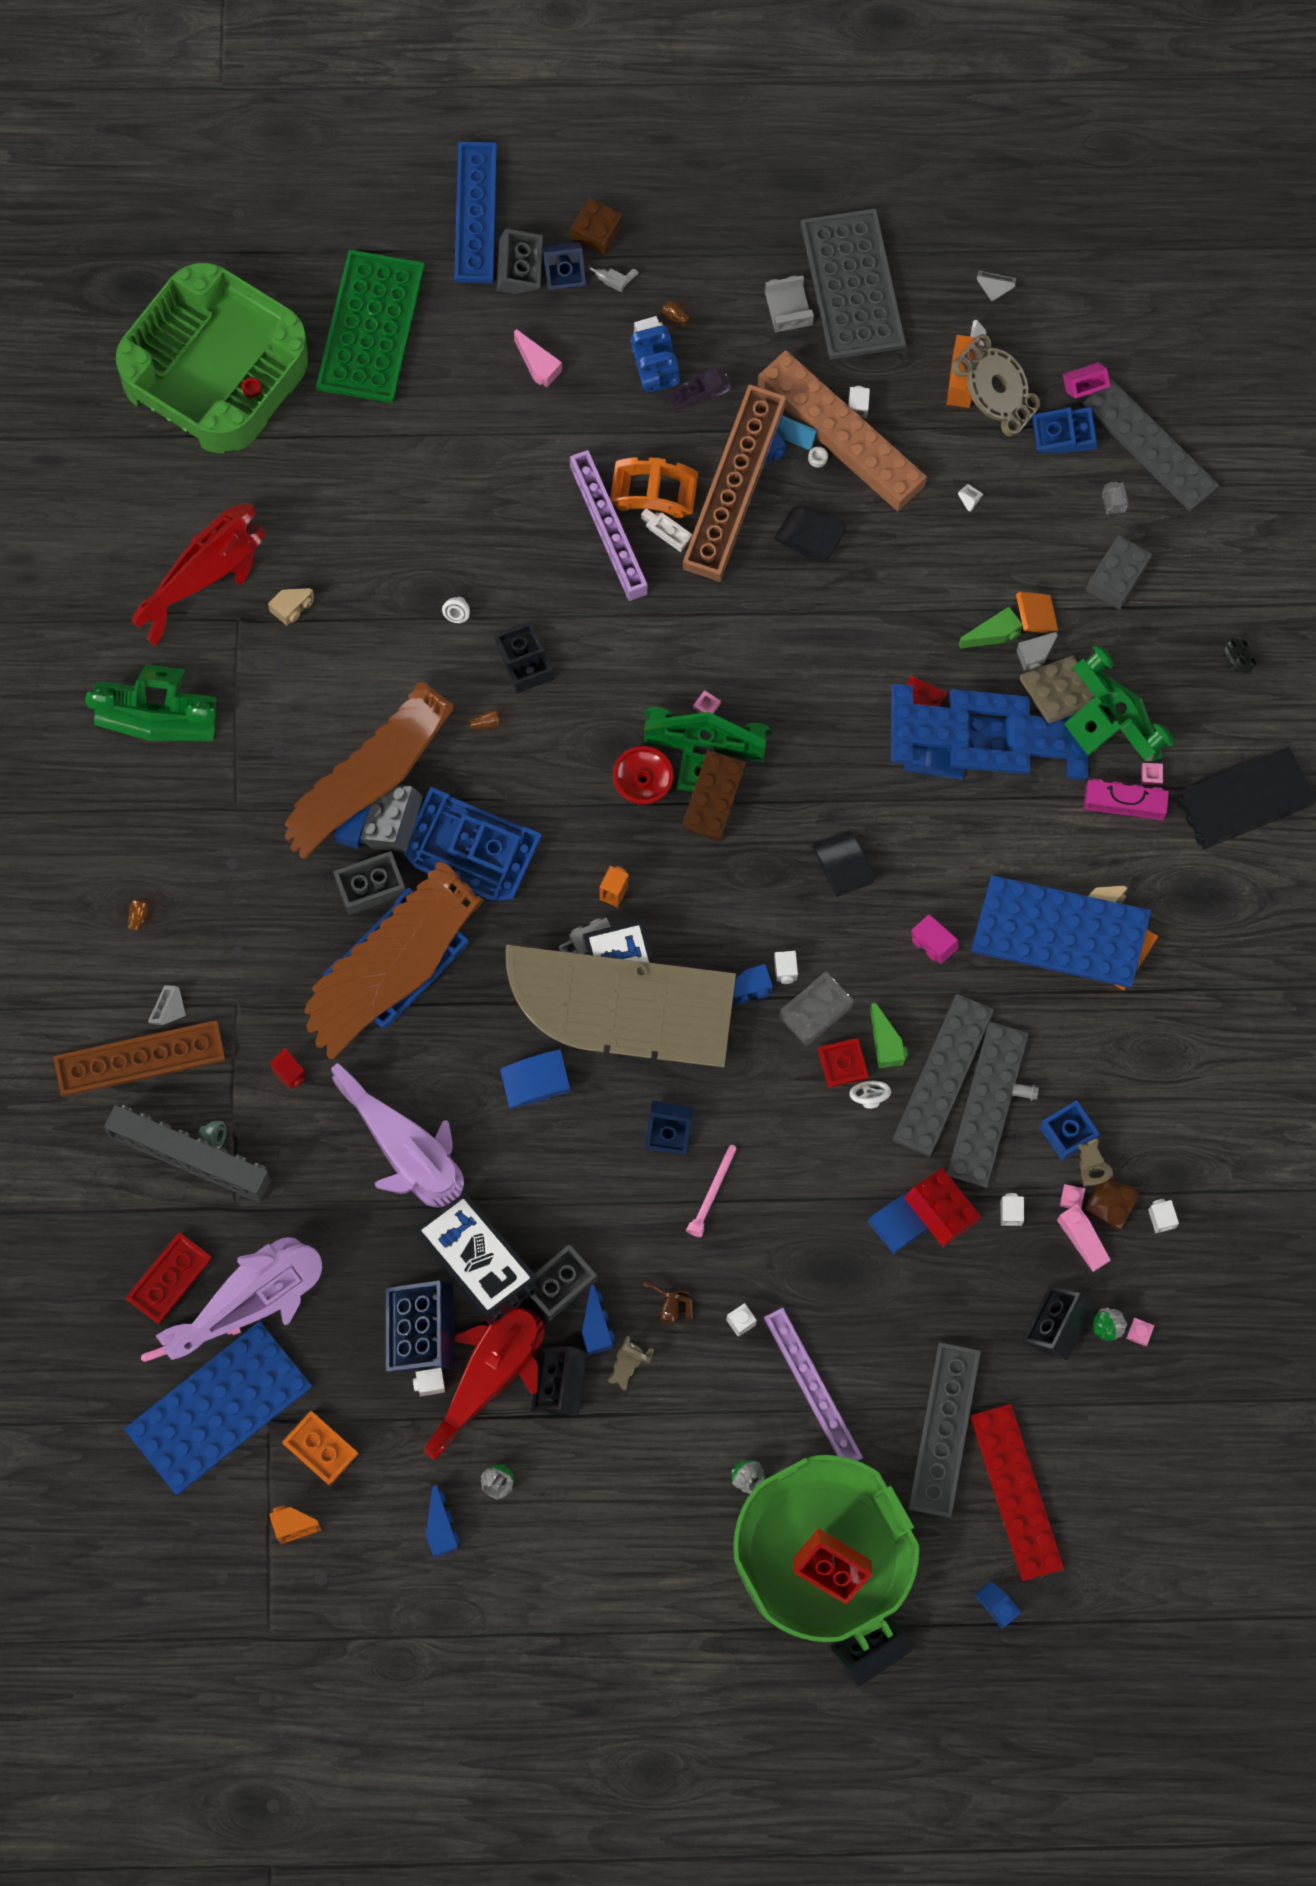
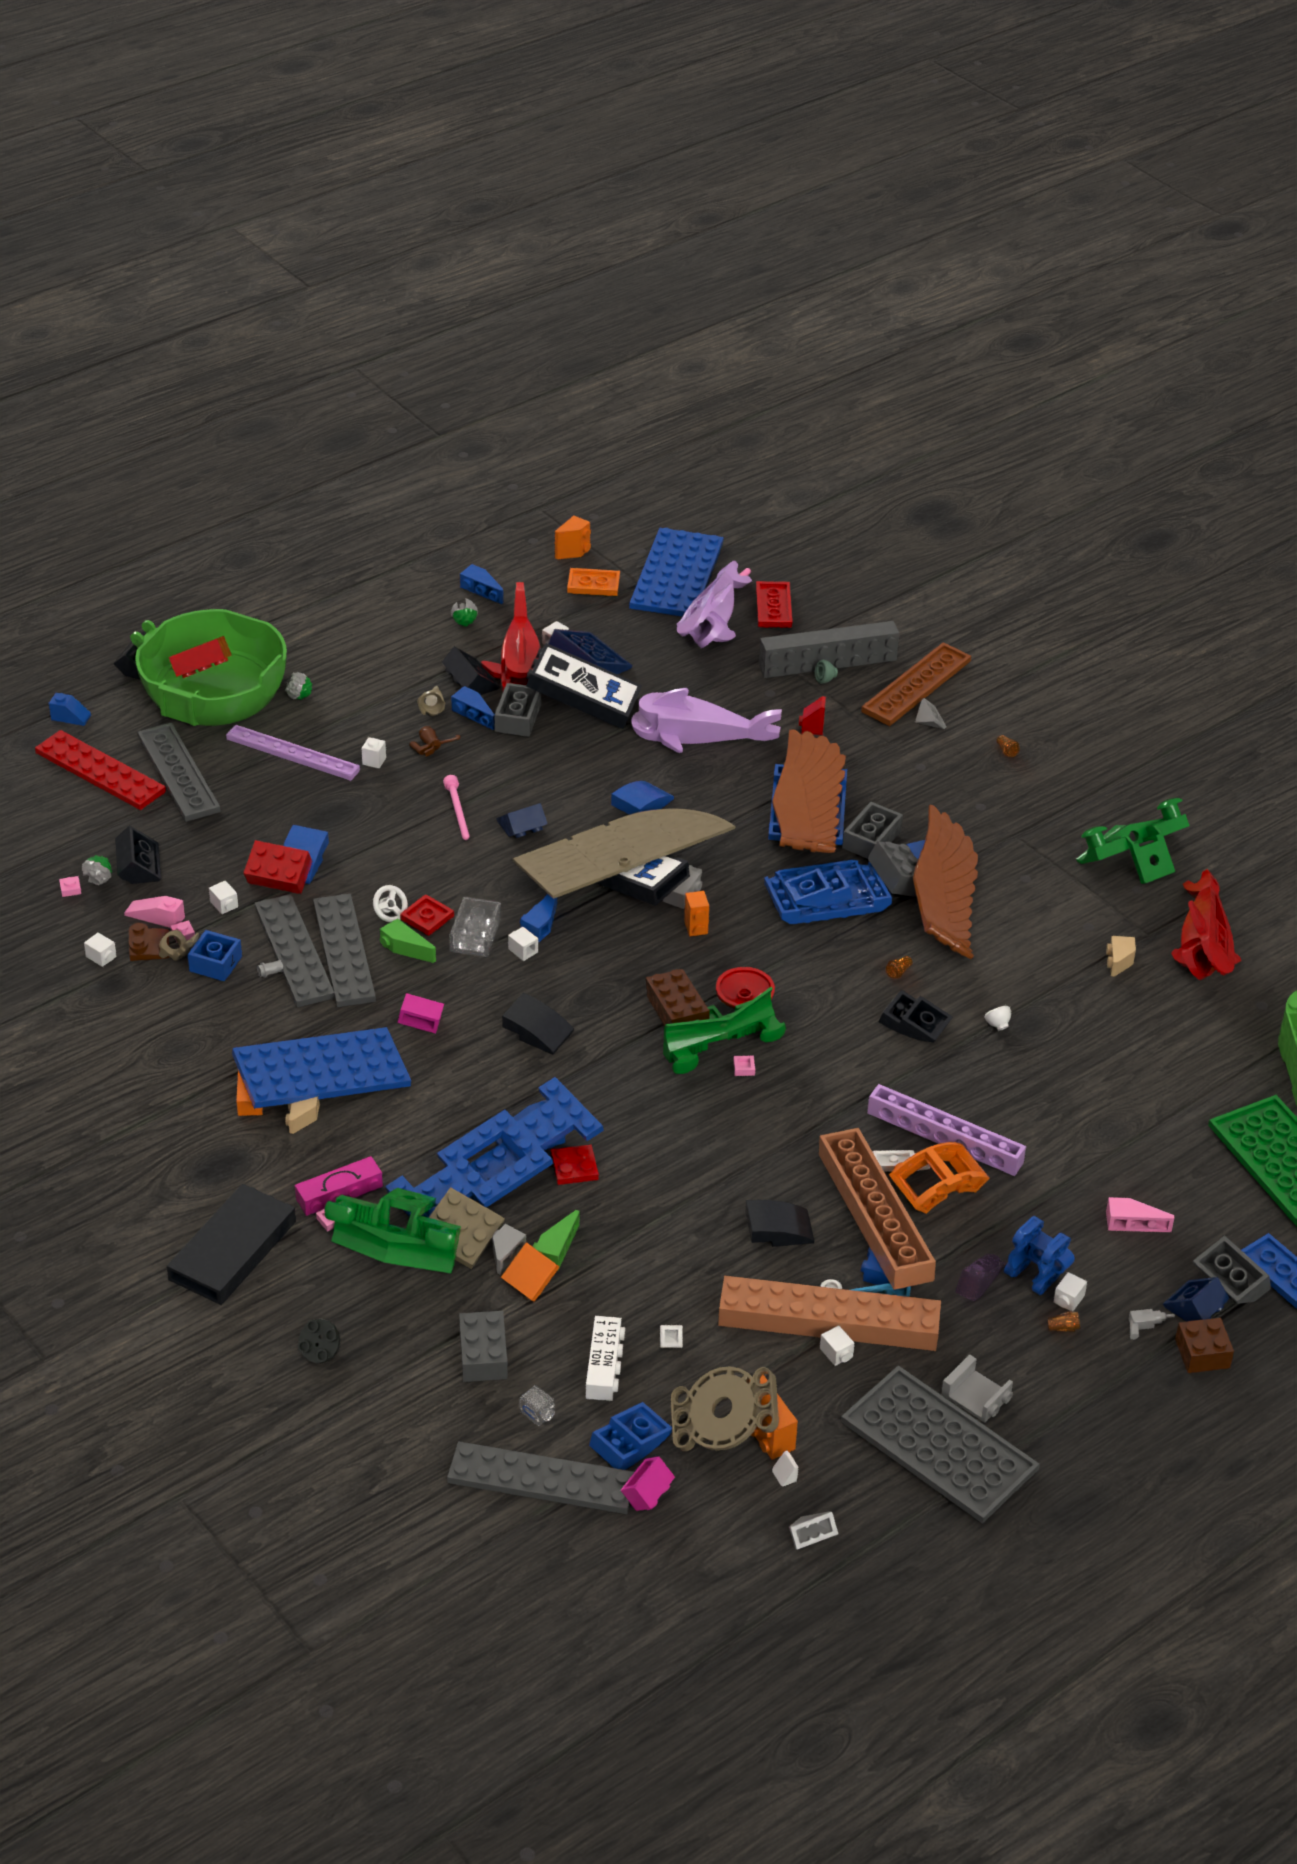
camera: 145 degrees right, 30 degrees down
none -> white brick [586,1316,625,1401]

